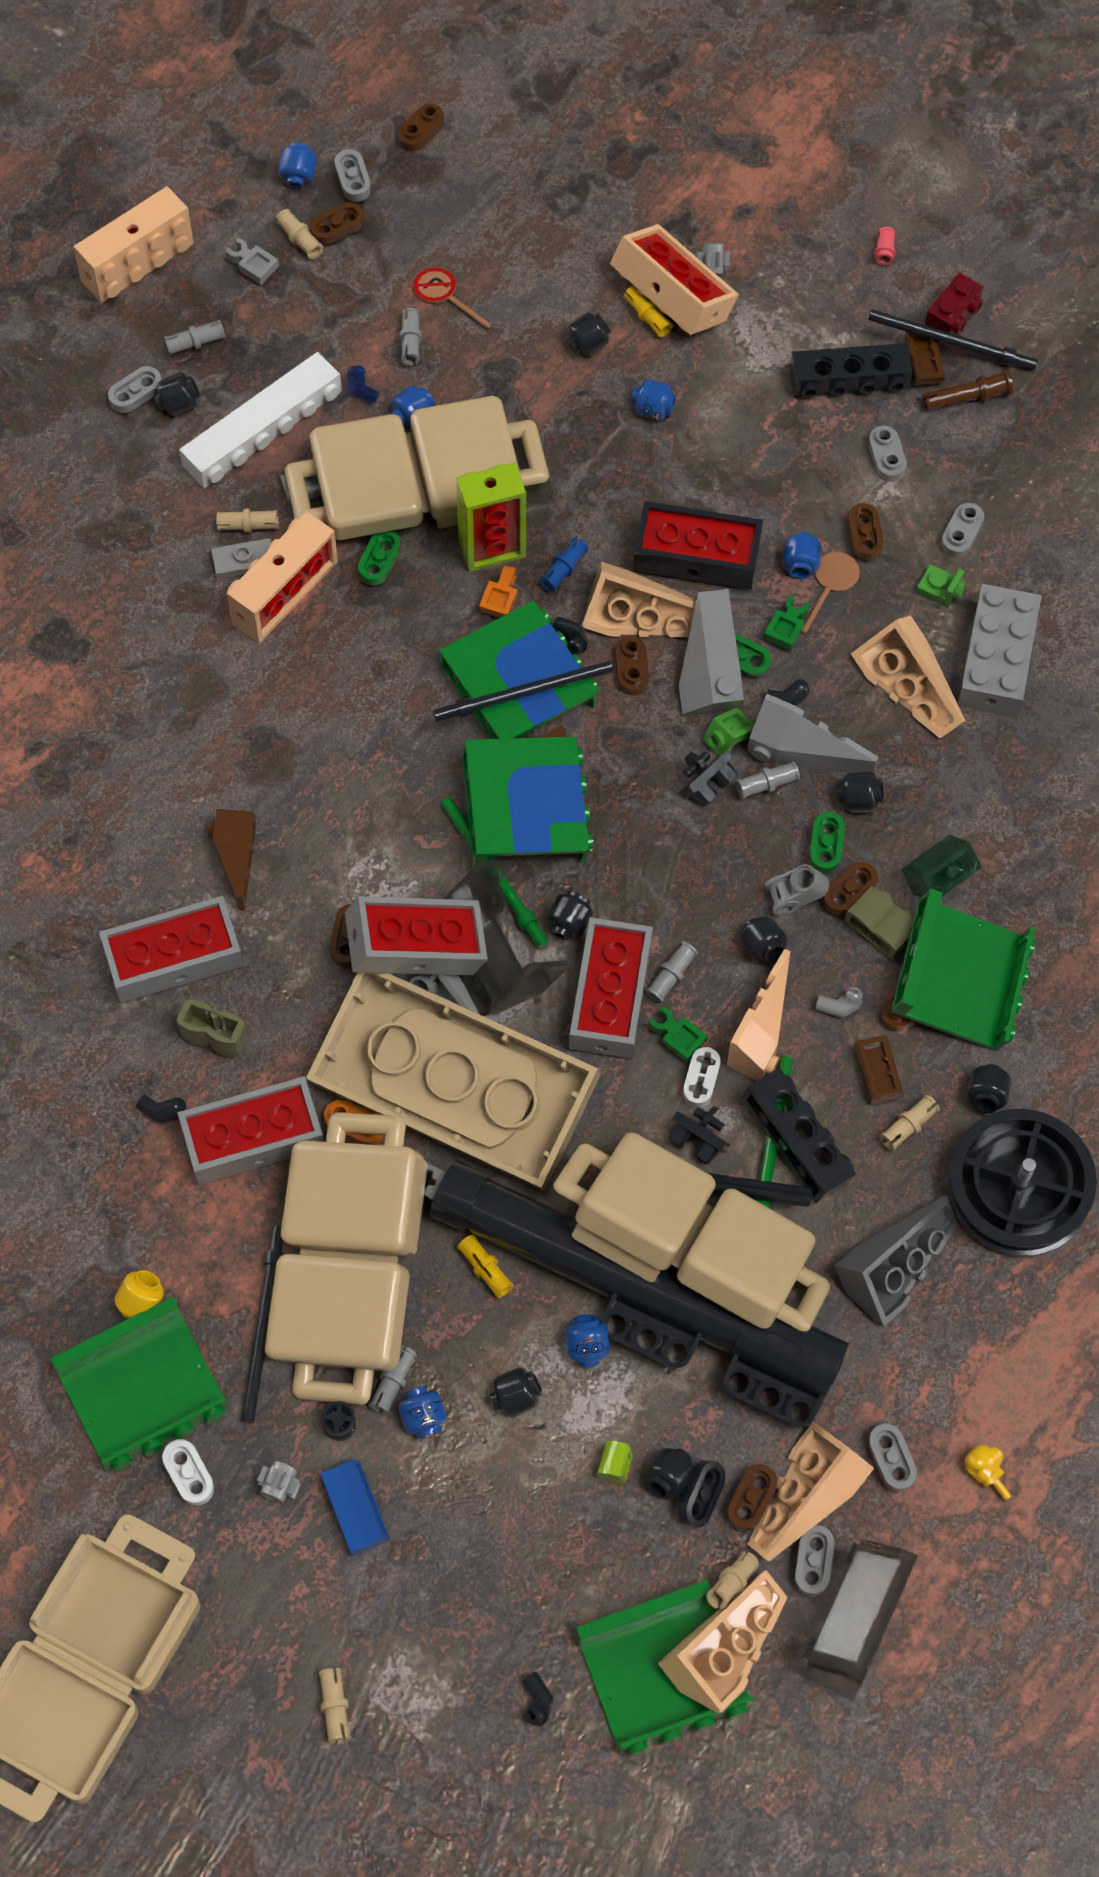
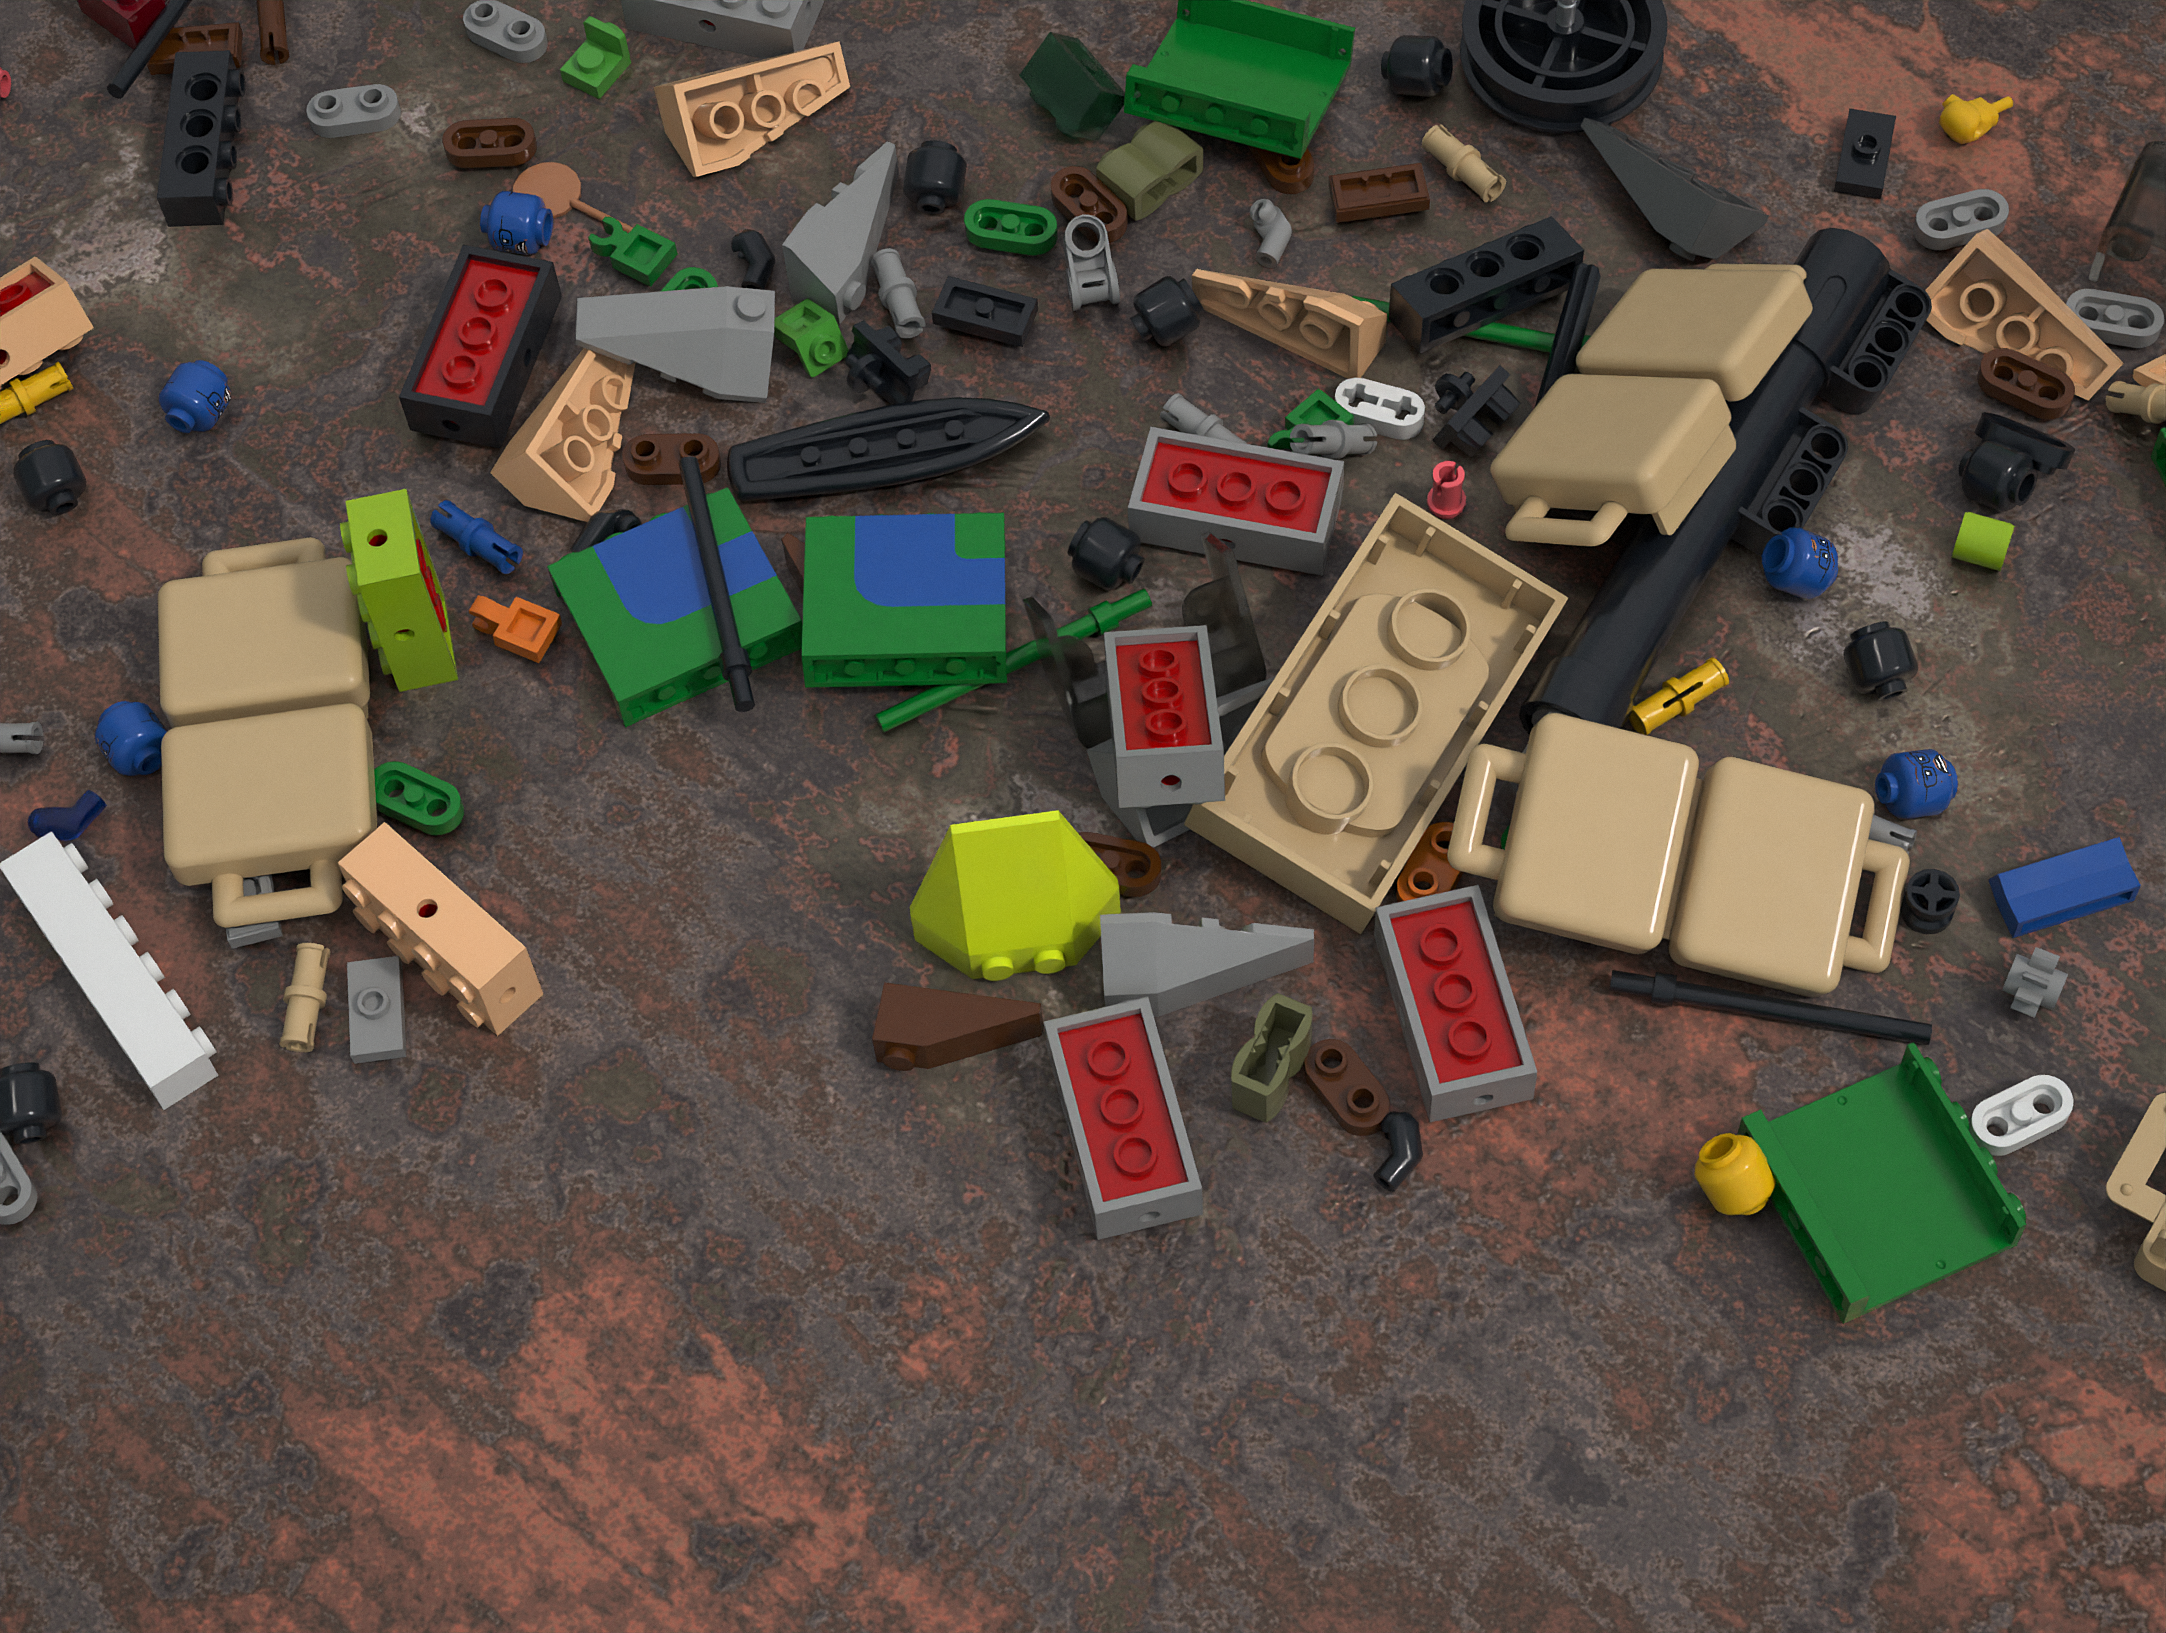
camera: 80 degrees left, 5 degrees down
none -> black piece [727,397,1050,501]
none -> neon yellow wedge [910,810,1121,981]
none -> black plate [932,276,1038,347]
none -> light grey wedge [1100,912,1314,1017]
none -> light grey pin [1290,420,1377,459]
none -> reddish brown plate [1304,1039,1390,1136]
none -> coral pin [1427,461,1466,519]
none -> black plate [1834,108,1896,199]

